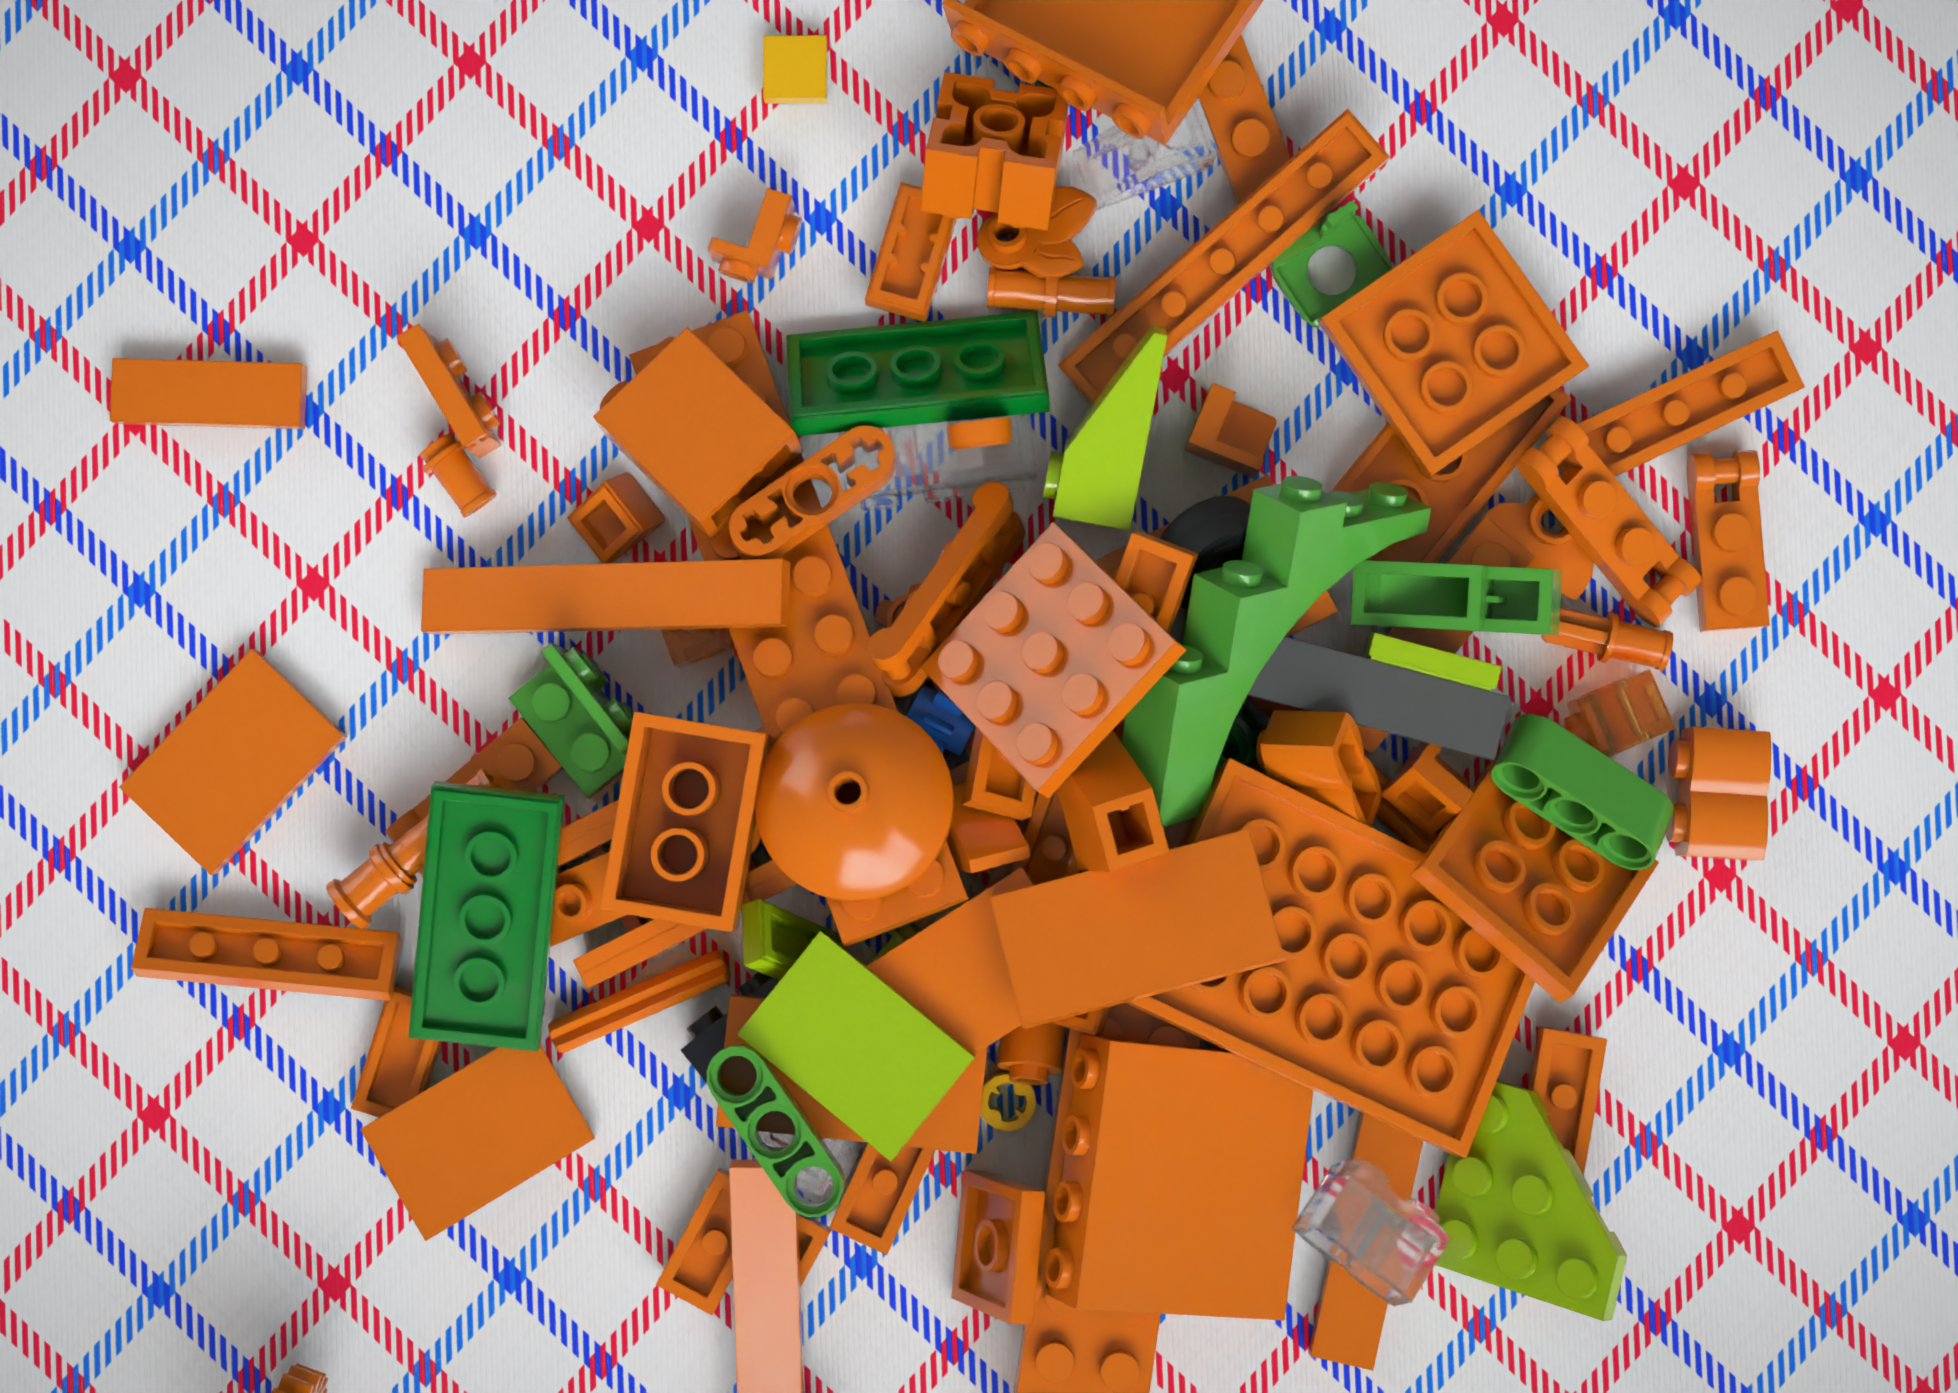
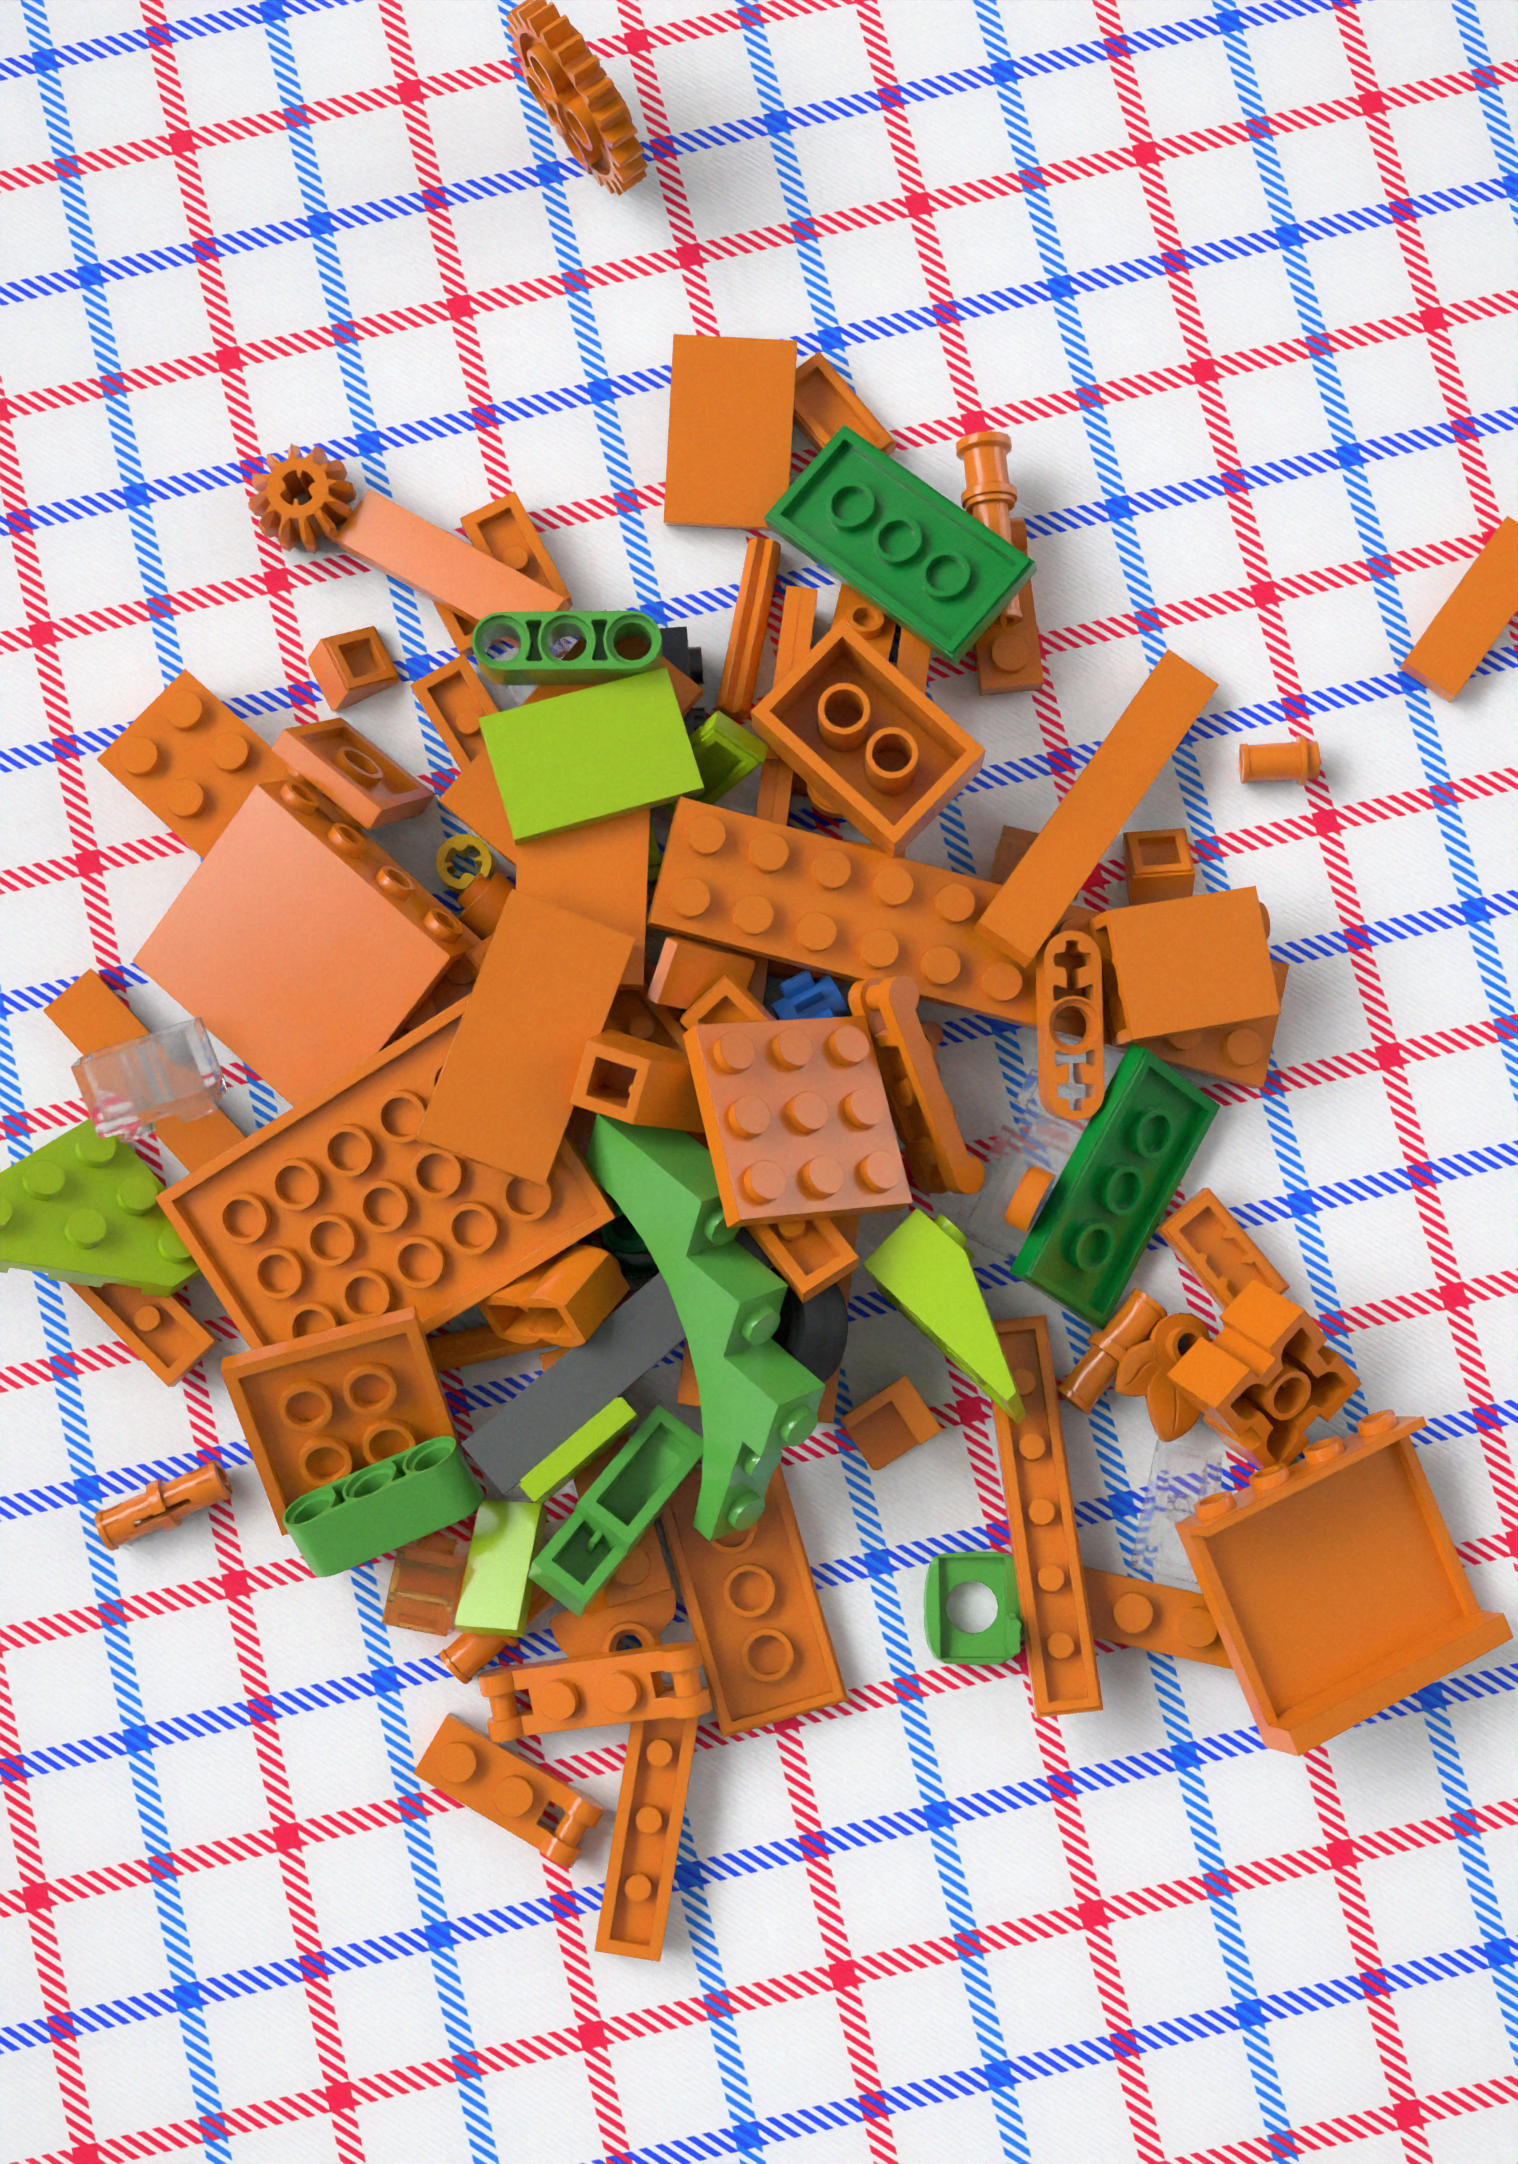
camera: 125 degrees right, 5 degrees down
orange tile [119,649,348,875] -> none
orange plate [131,908,403,1001] -> none
orange plate [396,323,501,459] -> none
bright green bracket [509,643,634,798] -> none
orange bracket [707,188,802,283] -> none
orange dish [755,703,954,901] -> none
yellow tile [763,35,827,104] -> none
orange plate [1318,210,1589,478] -> none
orange panel [1381,742,1473,836] -> none
orange brick [1665,727,1771,861] -> none
none -> orange pin [94,1459,233,1551]
none -> orange slope [308,626,400,712]
none -> lime tile [454,1500,548,1637]

